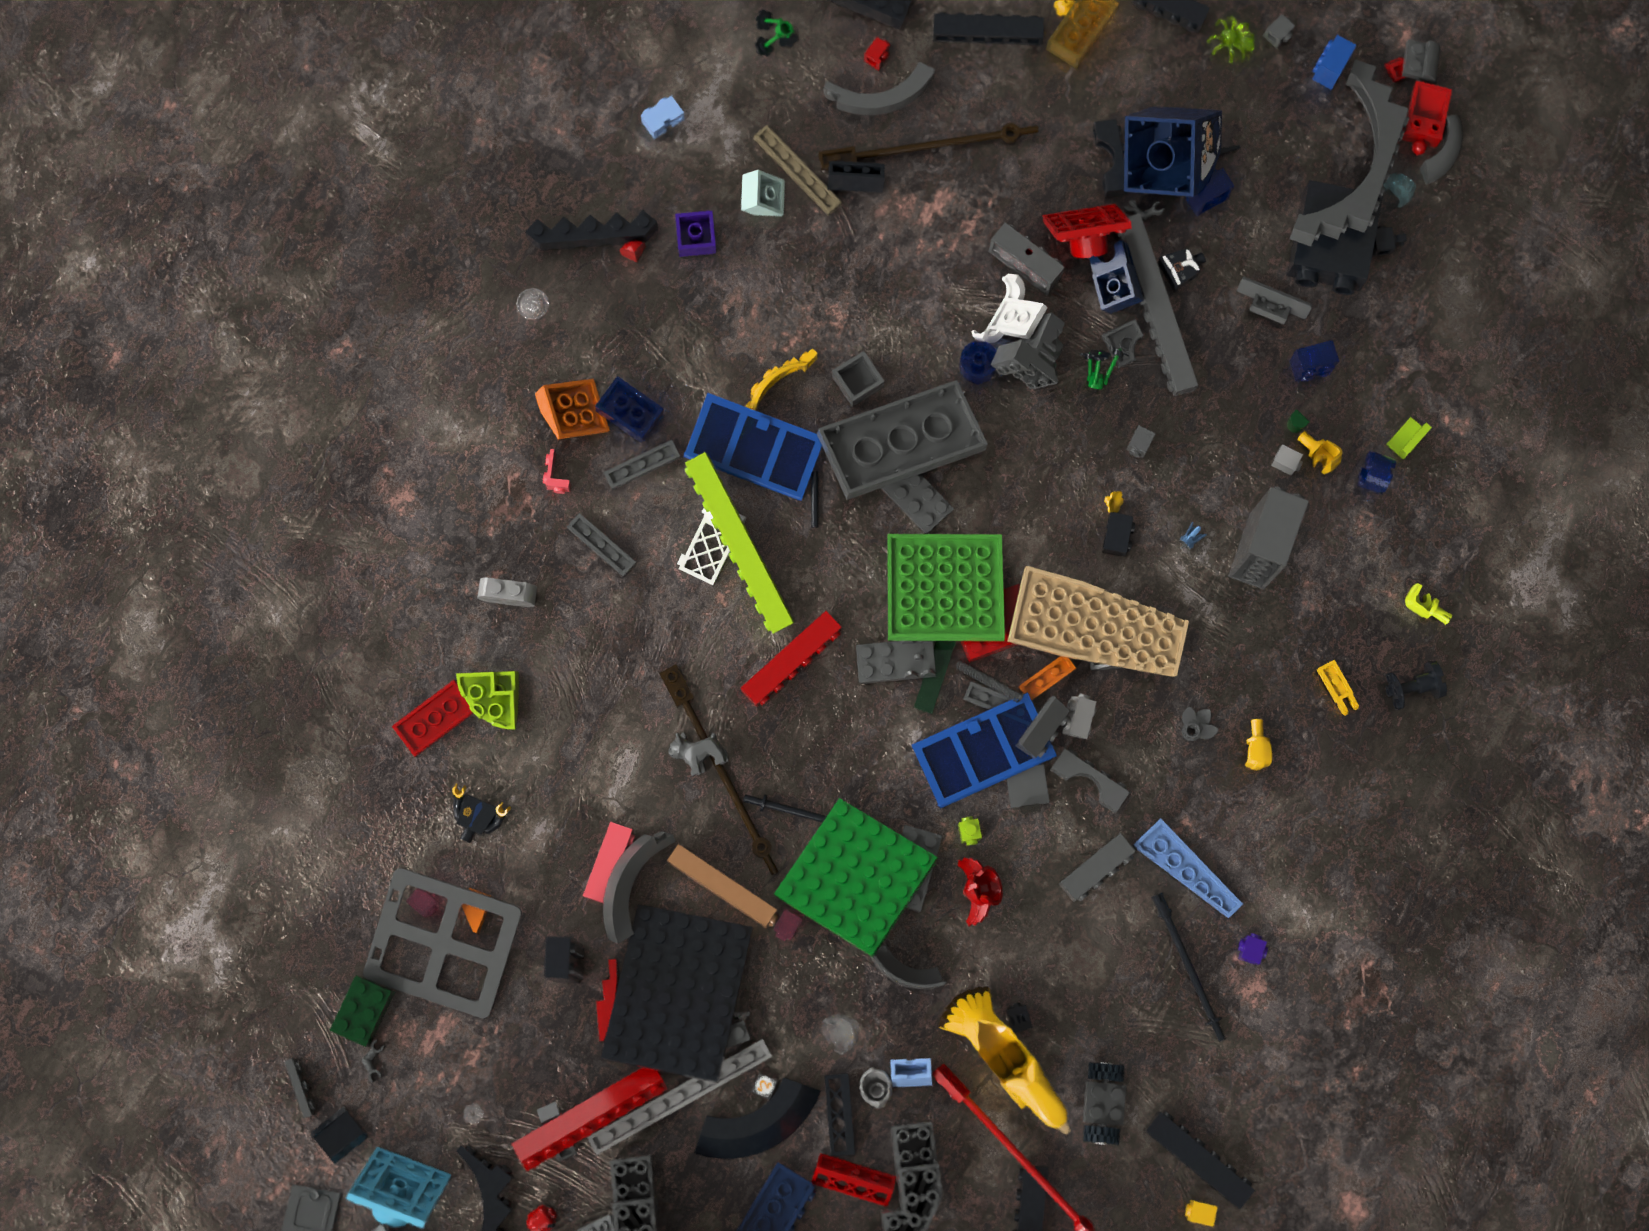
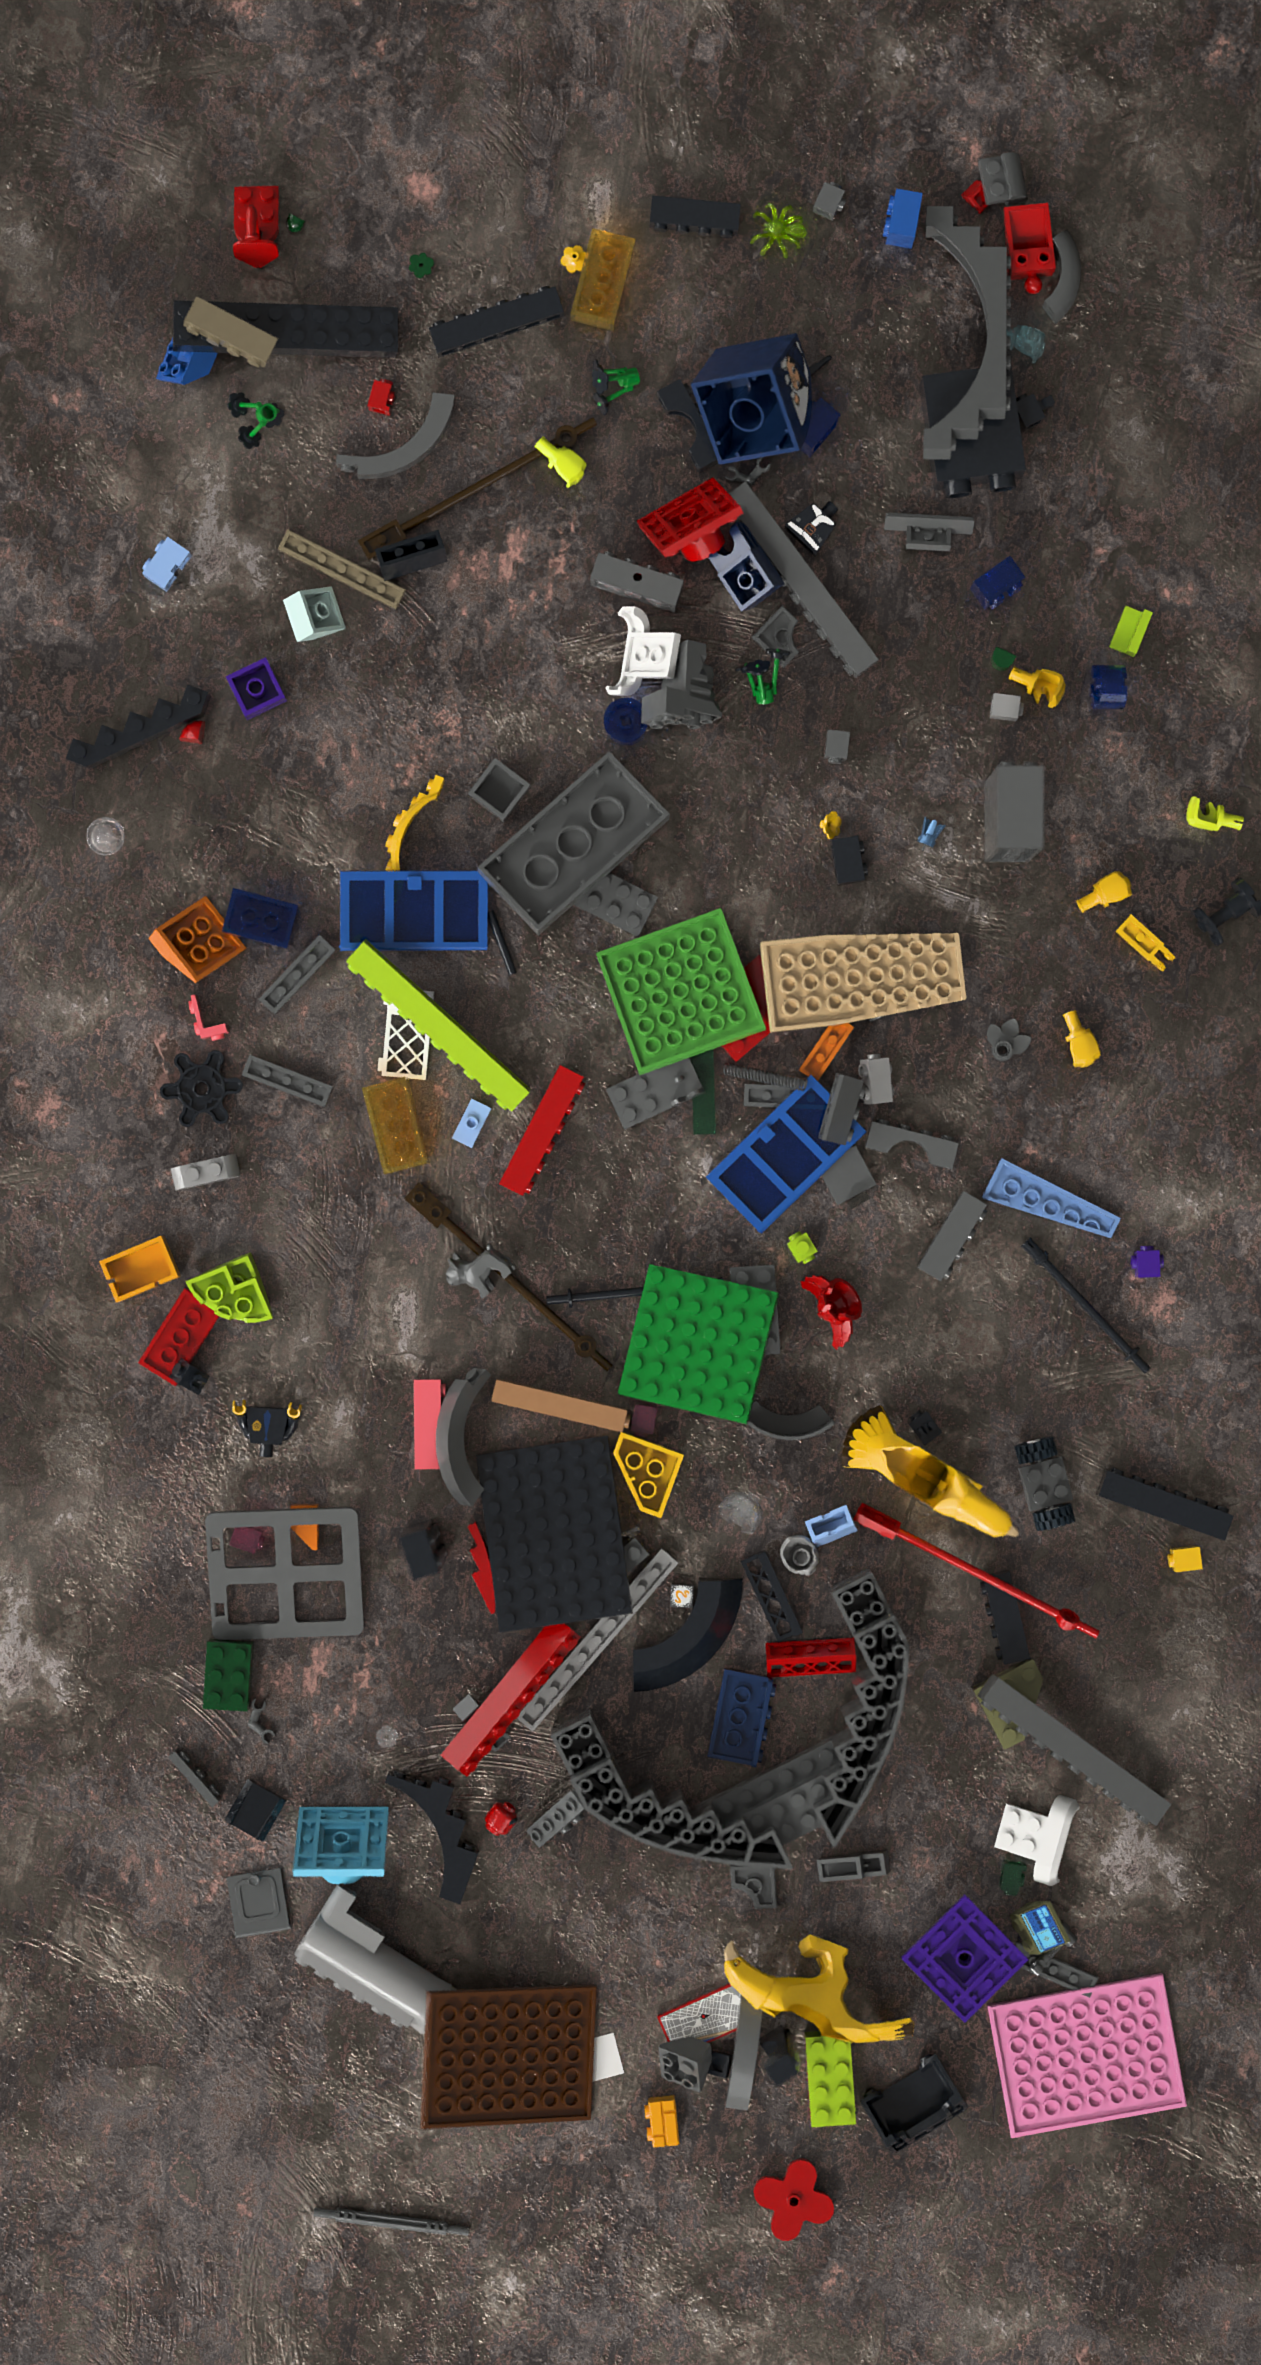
camera: 20 degrees left, 10 degrees up
none -> light orange piece [99,1235,181,1303]
none -> black plate [160,1050,243,1127]
none -> black brick [169,1358,210,1395]
none -> clear yellow brick [362,1077,430,1175]
none -> light blue plate [452,1098,492,1148]
none -> neon yellow piece [534,436,587,488]
none -> plant [592,359,640,416]
none -> yellow brick [613,1432,684,1518]
none -> yellow piece [1076,871,1132,913]

